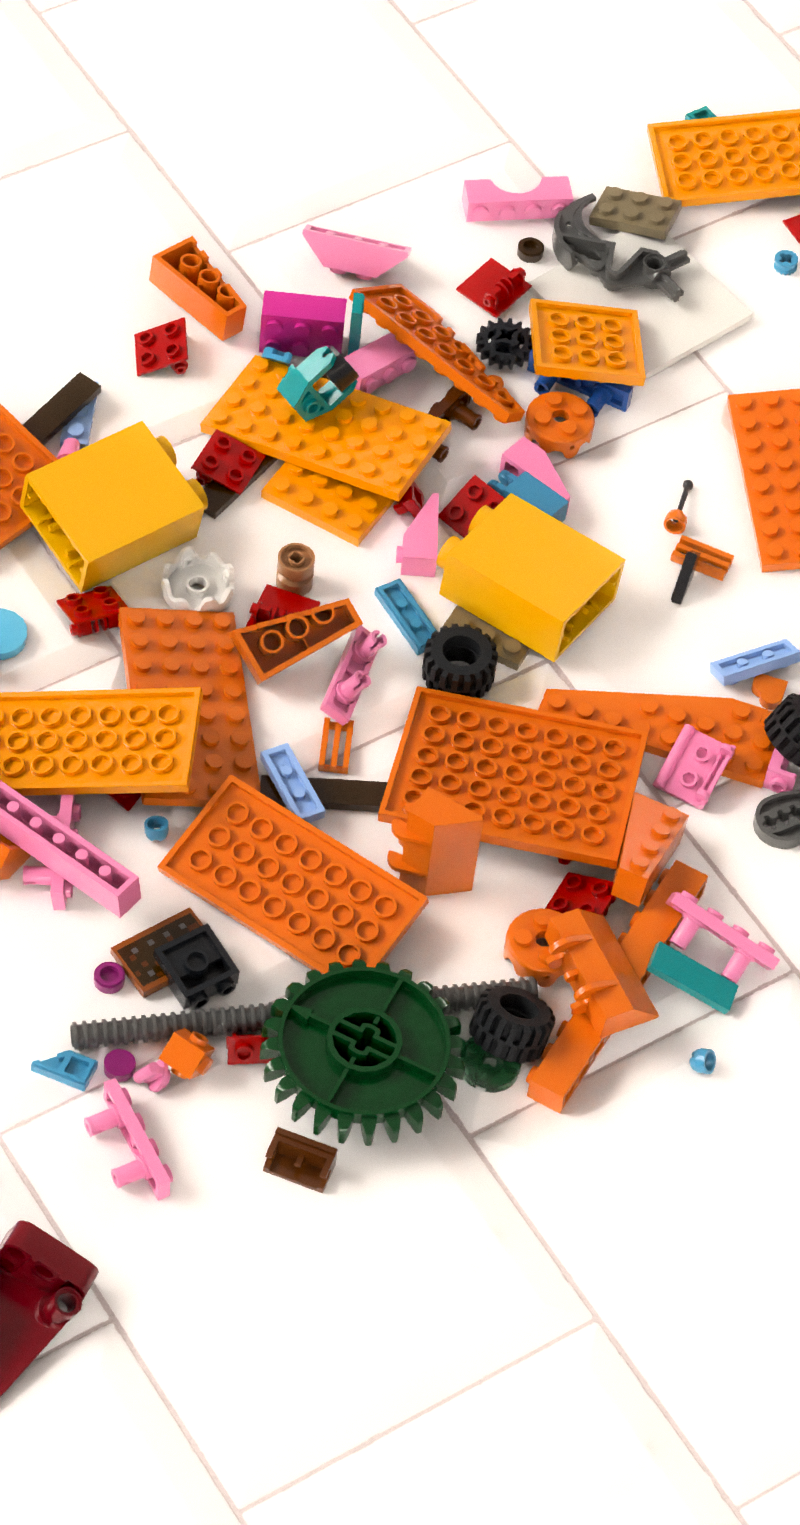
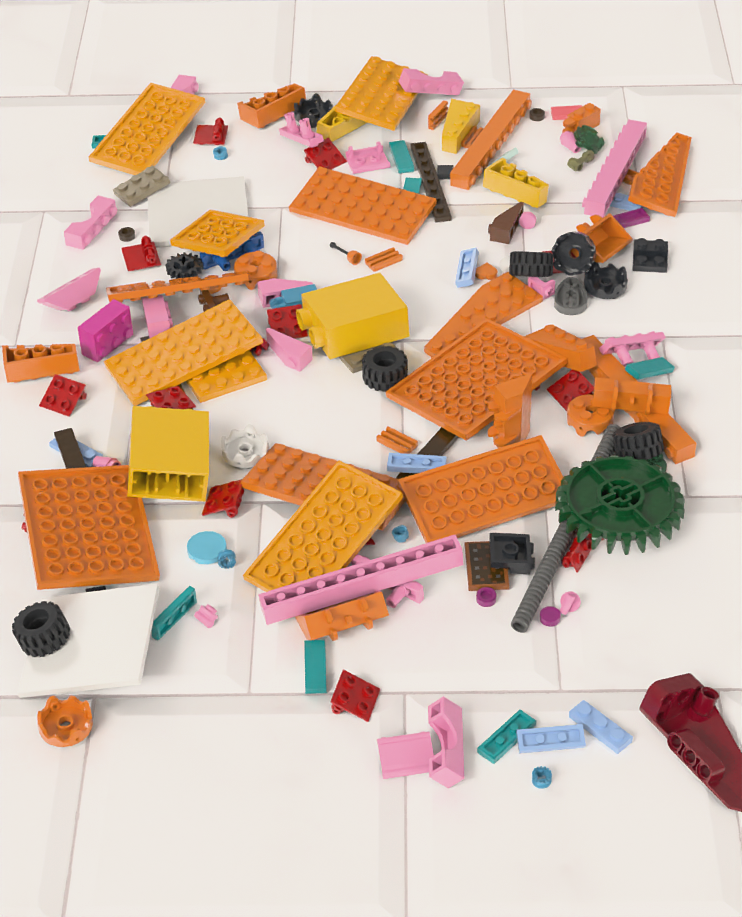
camera: 50 degrees left, 10 degrees down
dark azure tile [31,1050,98,1092] -> none
bright pink plate [84,1078,173,1201] -> none
orange brick [158,1028,215,1080] -> none
orange wedge [229,598,363,685] -> none
red hinge [246,584,321,627] -> none
dark azure tile [261,347,293,366] -> none
reddish brown hinge [263,1127,338,1194] -> none
medium nougat wheel [276,543,315,596] -> none
teal piece [277,345,359,422] -> none
bright pink plate [320,625,387,726] -> none
teal tile [347,293,365,355] -> none
dark azure tile [374,578,437,656] -> none
dark grey piece [552,193,690,302] -> none
bright pink piece [653,724,736,810] -> none
black tile [671,550,701,605] -> none
dark azure hinge [689,1048,716,1074] -> none

